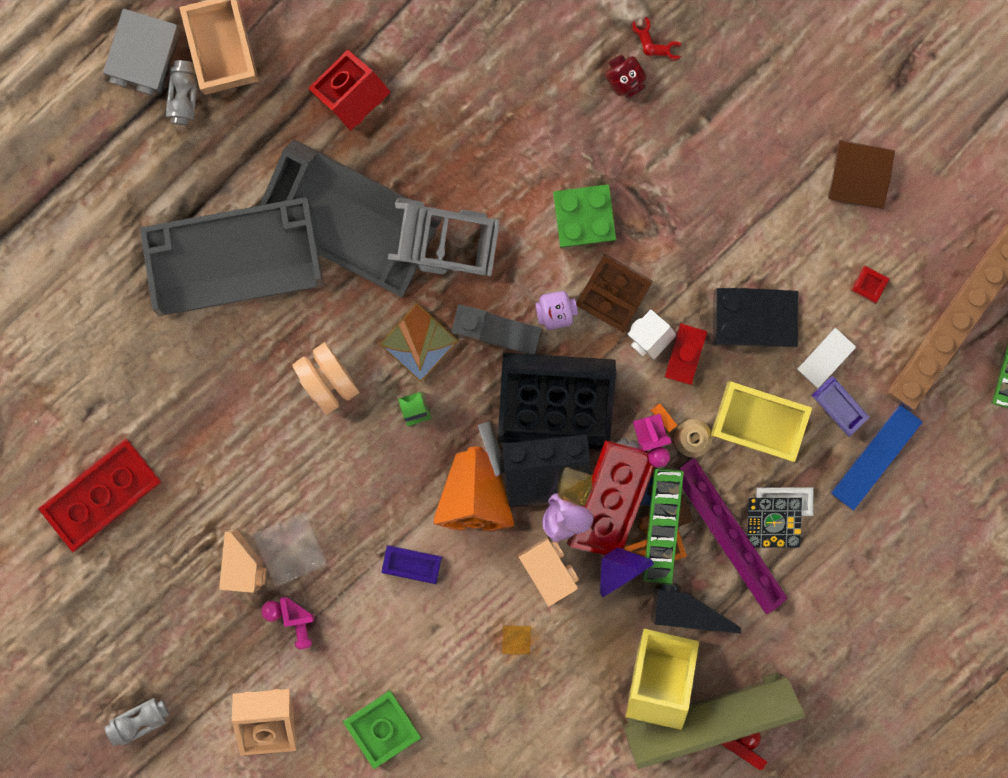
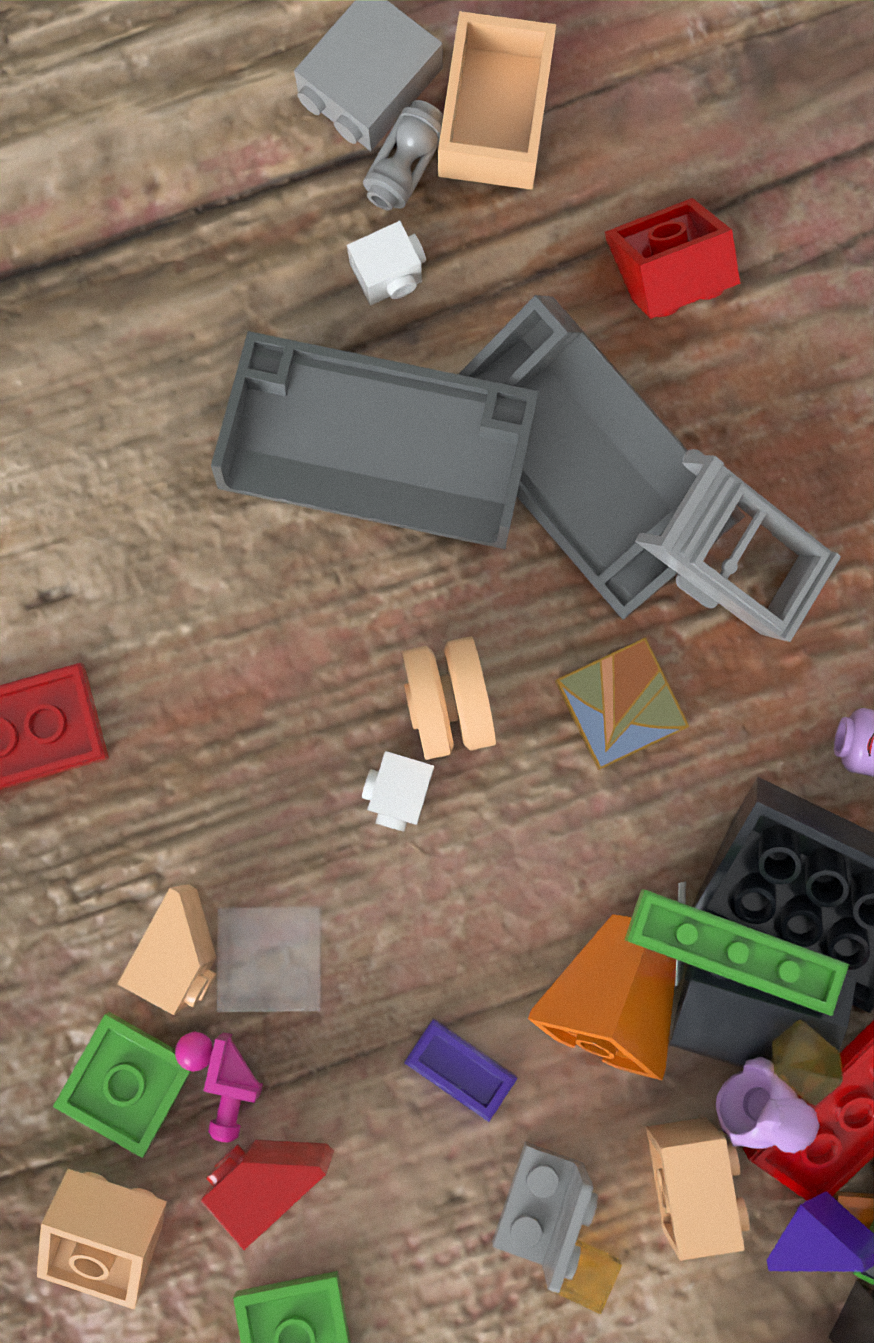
camera: 25 degrees right, 5 degrees down
bright green leg [398,392,432,426] -> none
dark grey arch [452,304,541,354] -> none
none -> bright green plate [53,1012,192,1158]
none -> red slope [201,1140,334,1251]
none -> white brick [347,221,426,306]
none -> white brick [362,751,434,832]
none -> light grey bracket [492,1142,598,1293]
none -> bright green tile [624,889,849,1016]

